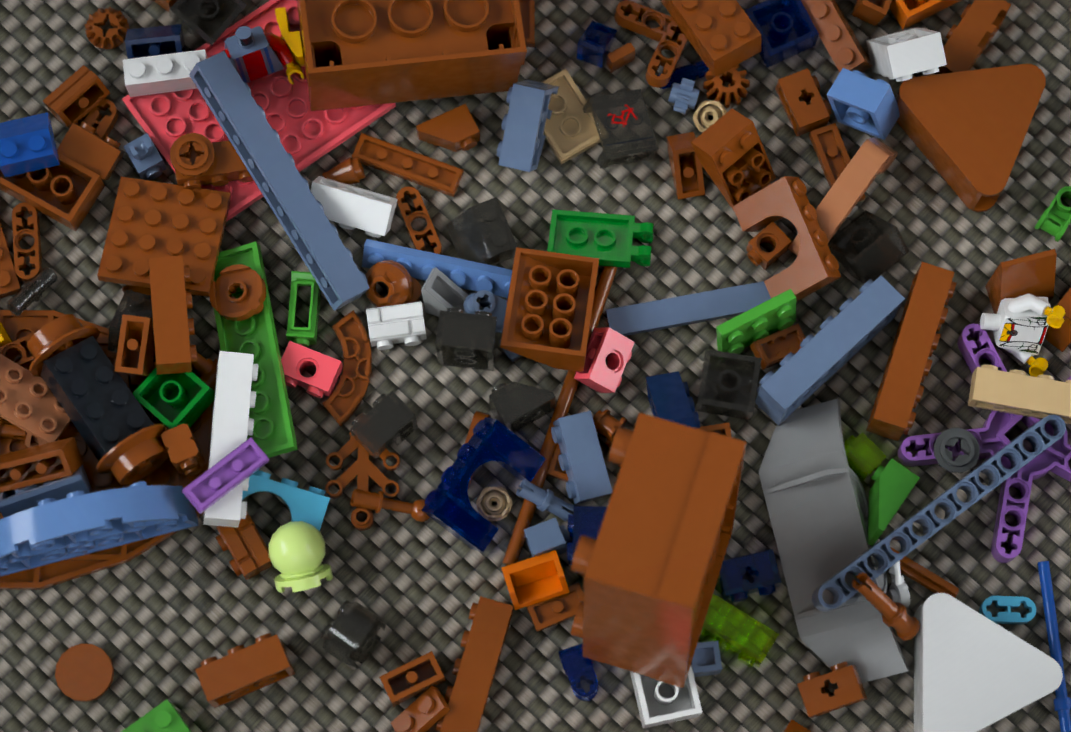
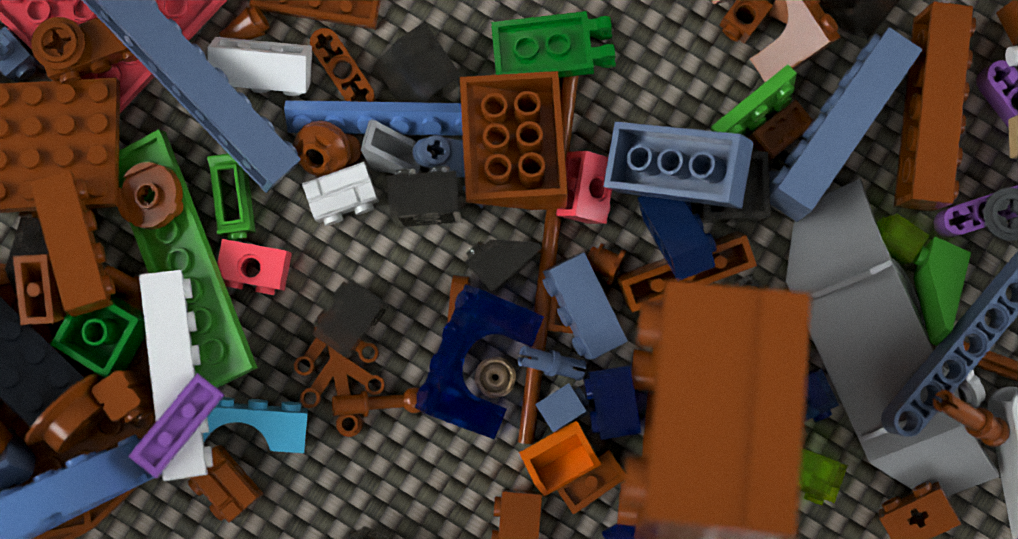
camera: 10 degrees left, 10 degrees up
yellowish green tile [268,521,333,593] -> none
dark orange tile [322,310,372,427] -> none
sand blue tile [606,281,771,336] -> none
none -> sand blue brick [603,122,754,209]

